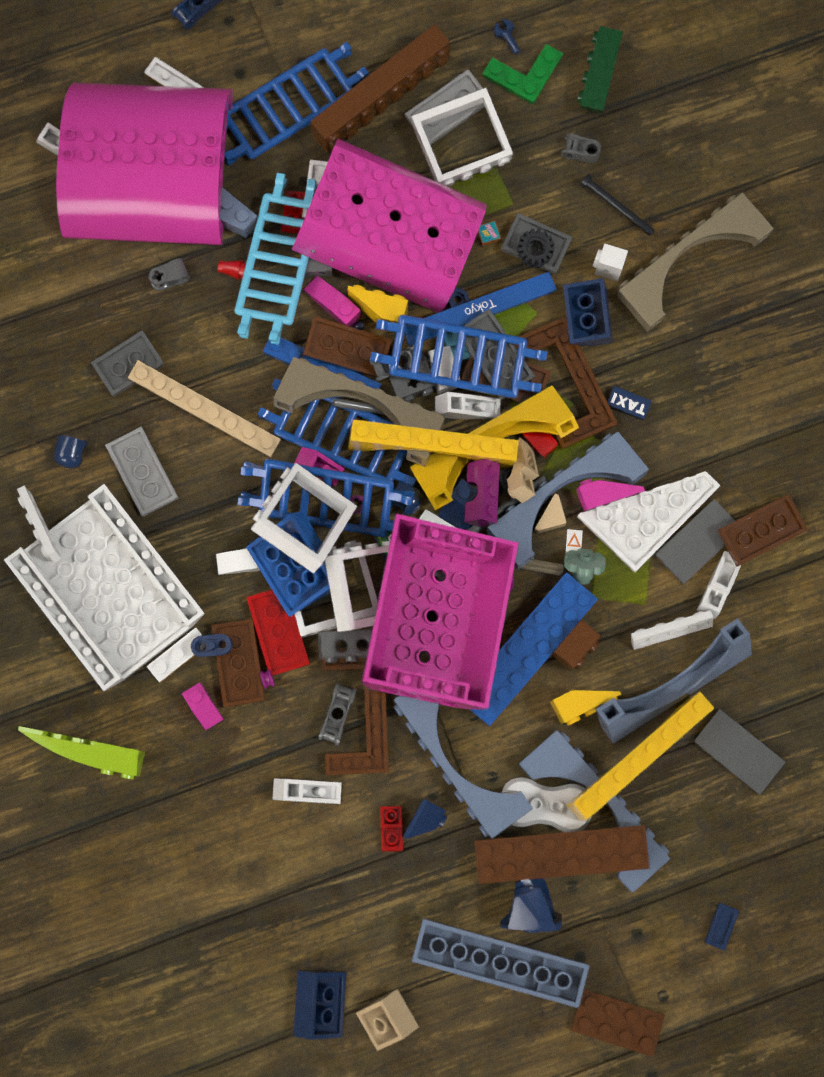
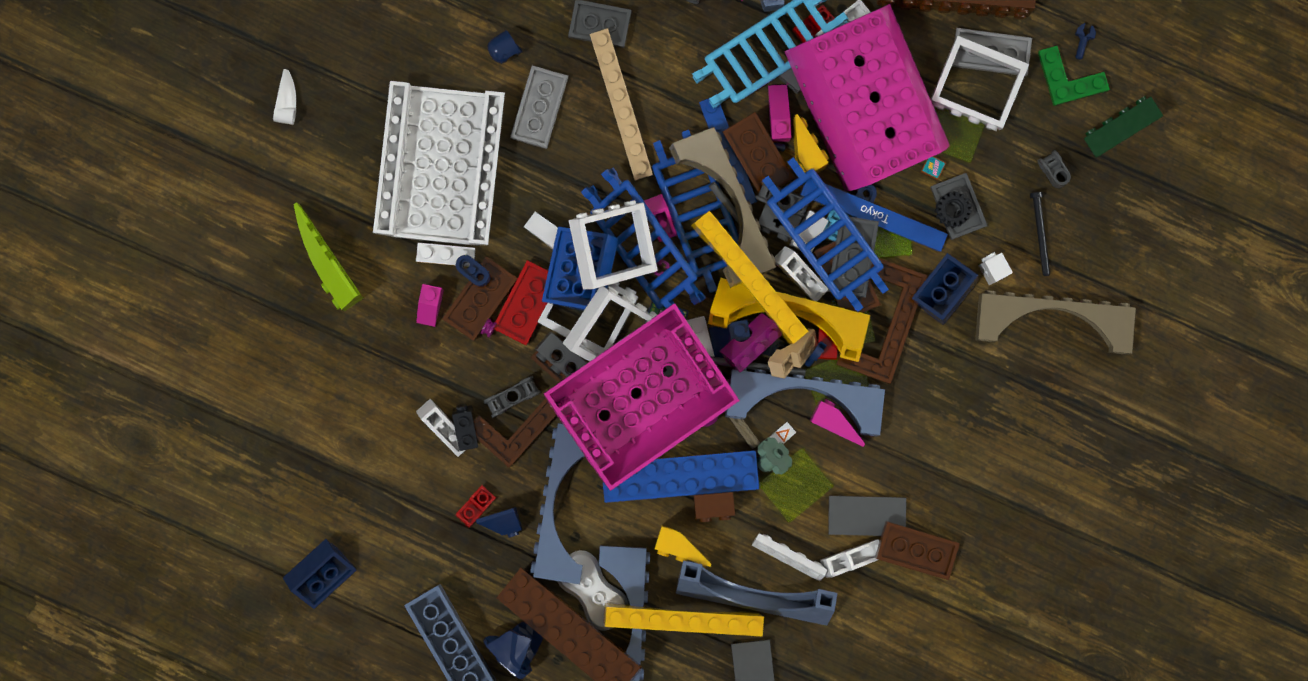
camera: 45 degrees right, 5 degrees up
white plate [17,486,62,563] -> none
red cone [218,260,246,280] -> none
tan slope [356,989,419,1051] -> none
dark blue helmet [391,480,423,516] -> none
tan slope [533,493,566,533] -> none
white wing [577,471,720,573] -> none
dark blue tile [607,386,652,421] -> none
none -> black bracket [452,404,478,451]
none -> dark blue bar [805,341,827,367]

